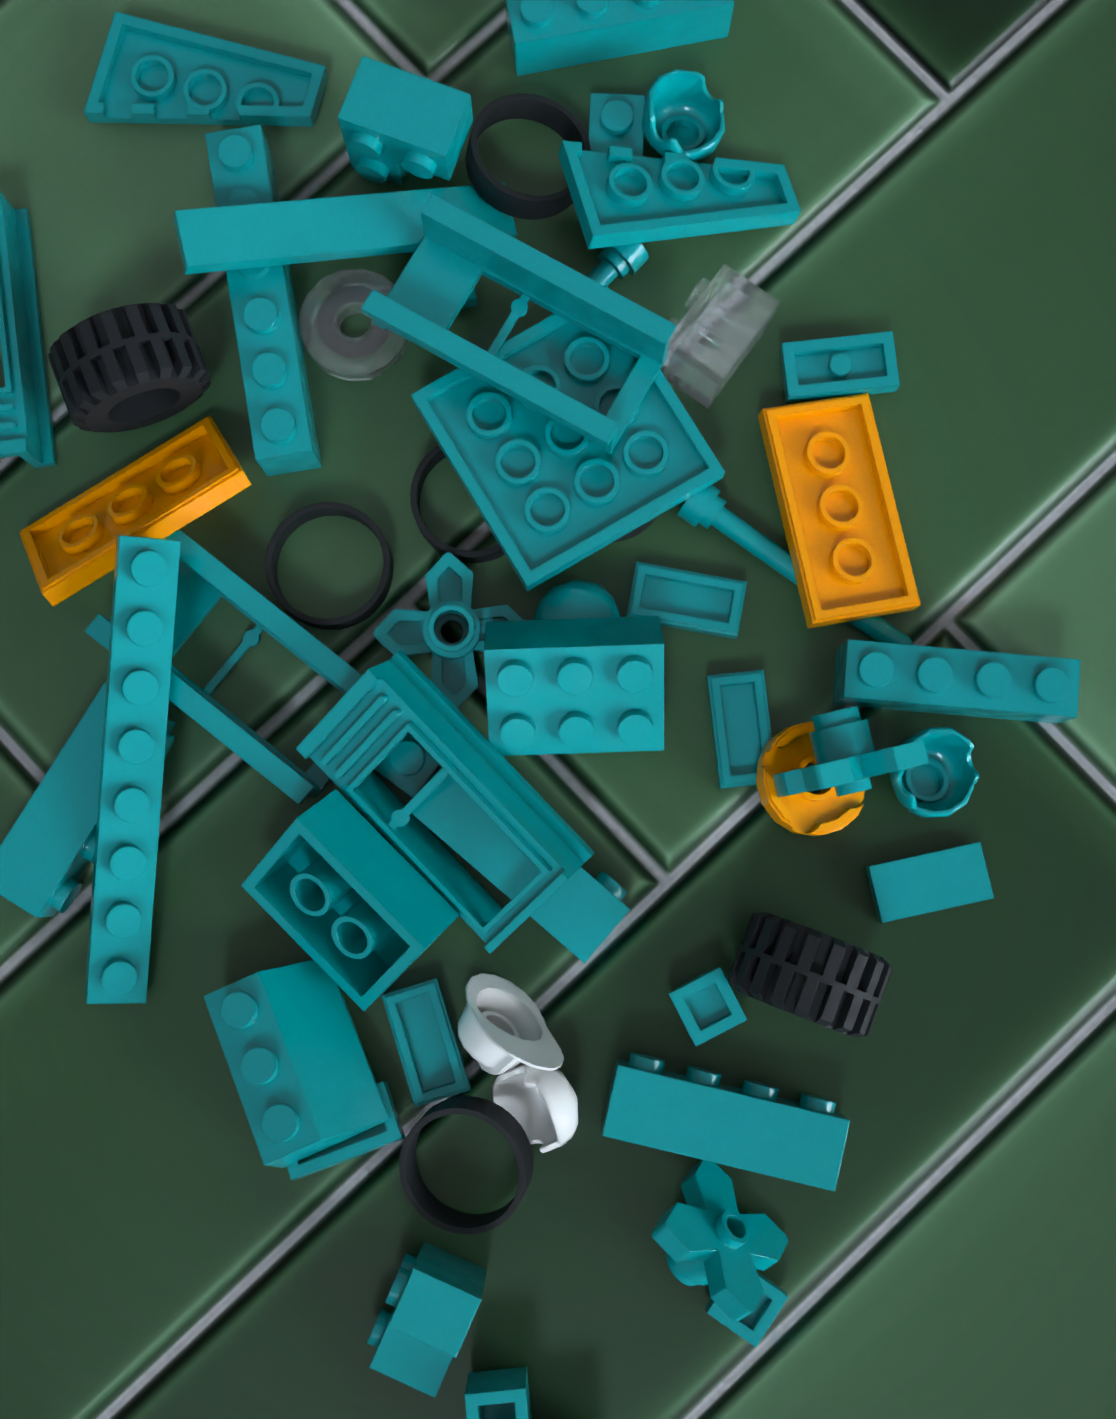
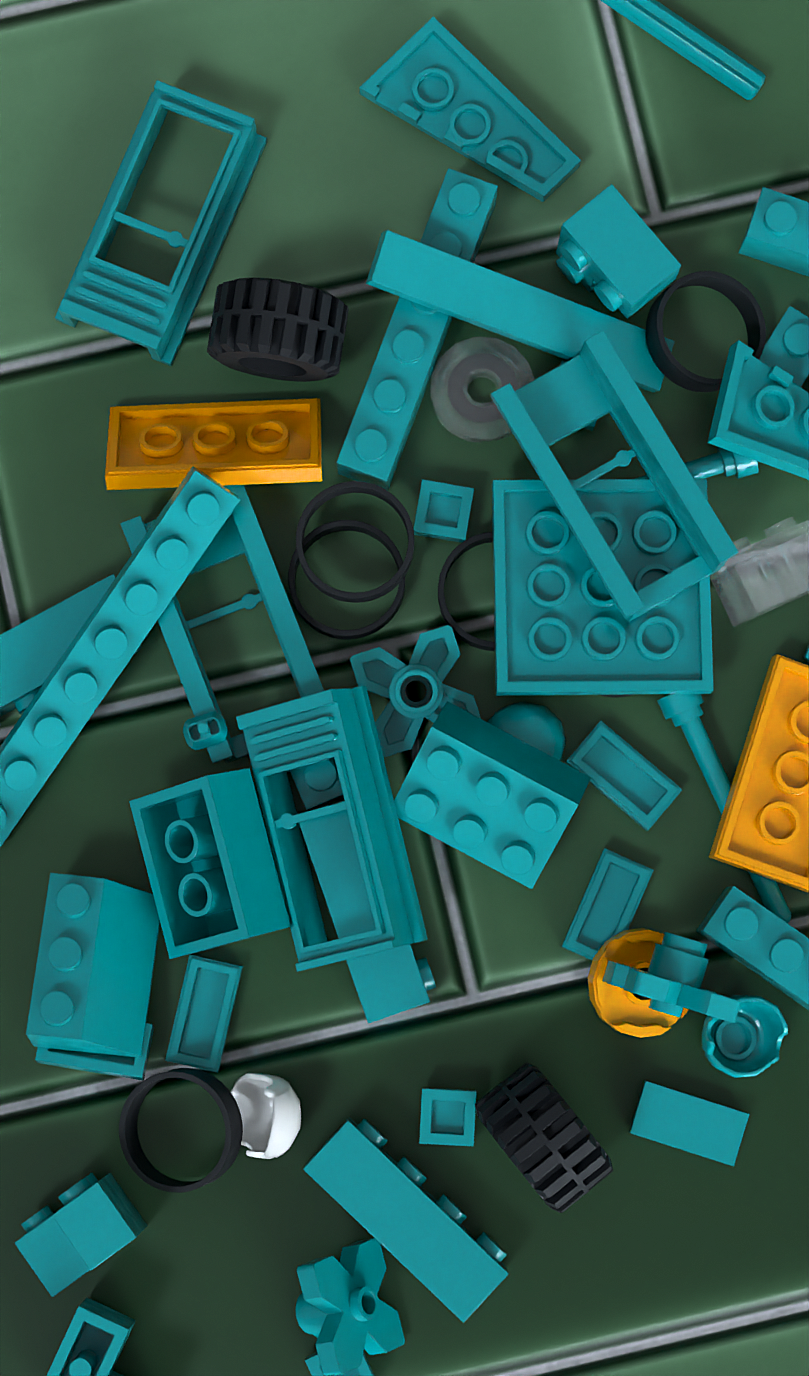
camera: 30 degrees right, 0 degrees up
white piece [458,973,564,1075] -> none
none -> teal rock [183,711,228,750]
none -> black tyre [296,481,414,603]
none -> teal plate [413,479,474,543]

